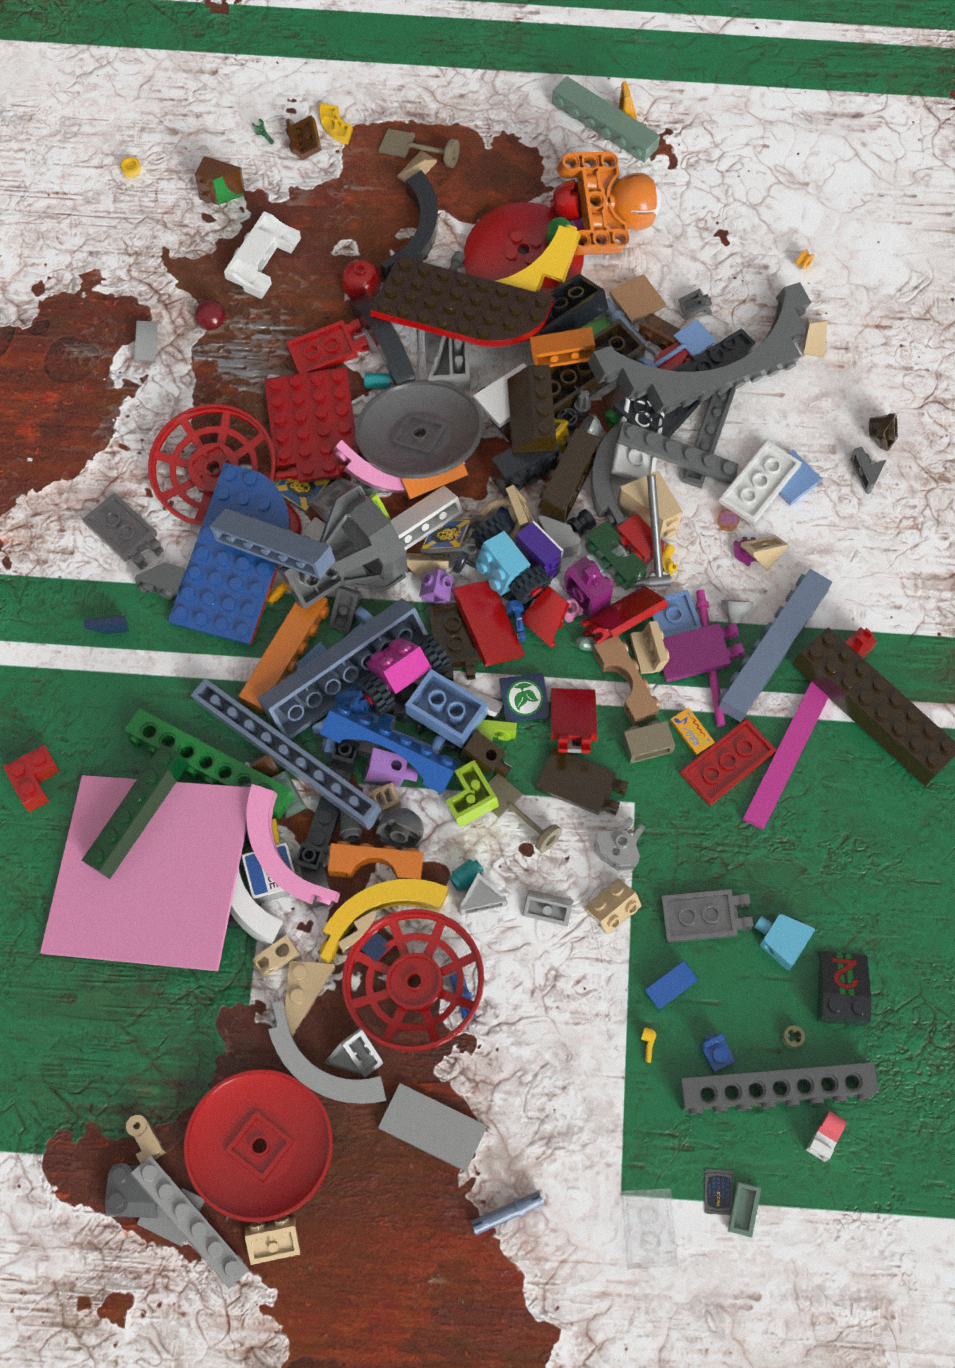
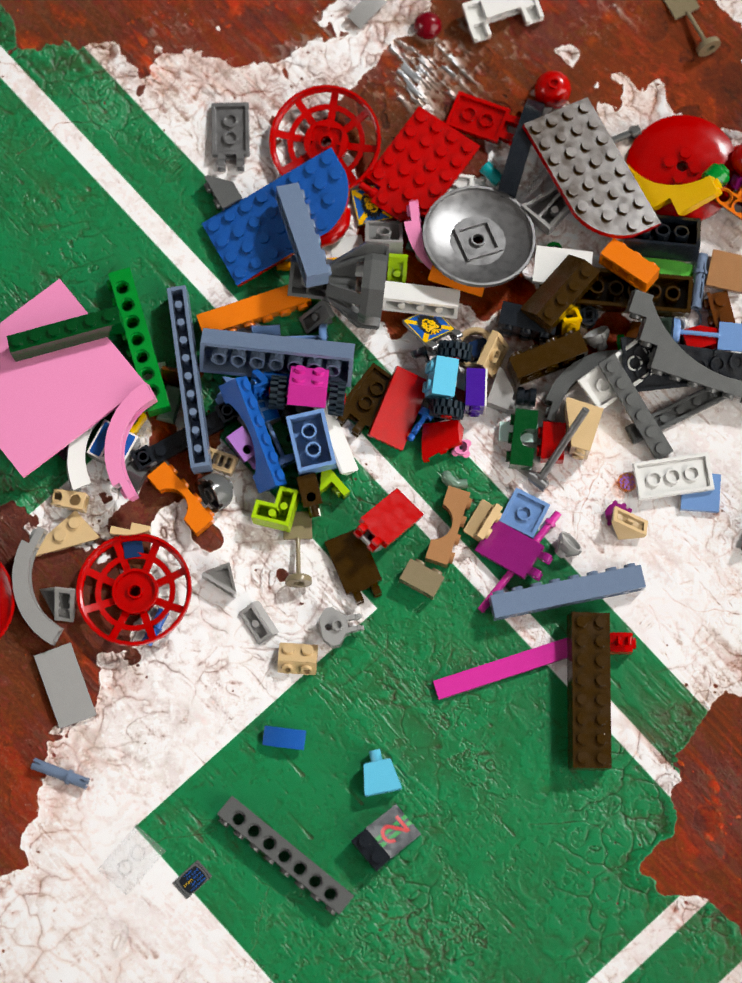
camera: 45 degrees right, 10 degrees up
red brick [3,745,60,812] -> none
dark blue tile [84,616,129,634] -> none
yellow arch [319,879,449,964] -> none
dark grey cone [339,810,362,843] -> none
black arch [380,170,438,280] -> none
tan slope [397,150,437,183] -> none
tan slope [407,553,449,580] -> none
medium lavender brick [419,568,454,605] -> none
teal brick [448,859,484,892] -> none
slope [499,673,550,722] -> none
magenta hinge [563,556,613,619] -> none
dark grey axle [574,390,591,421] -> none
red tile [579,586,668,644] -> none
yellow hand [641,1027,656,1063] -> none
yellow arm [662,544,678,575] -> none
flat silver tile [662,889,753,943] -> none
light orange tile [670,707,715,756] -> none
red tile [679,718,777,807] -> none
blue bracket [700,1033,736,1074] -> none
sand green tile [728,1181,761,1238] -> none
olive bush [781,1026,805,1049] -> none
leg [806,1110,847,1162] -> none

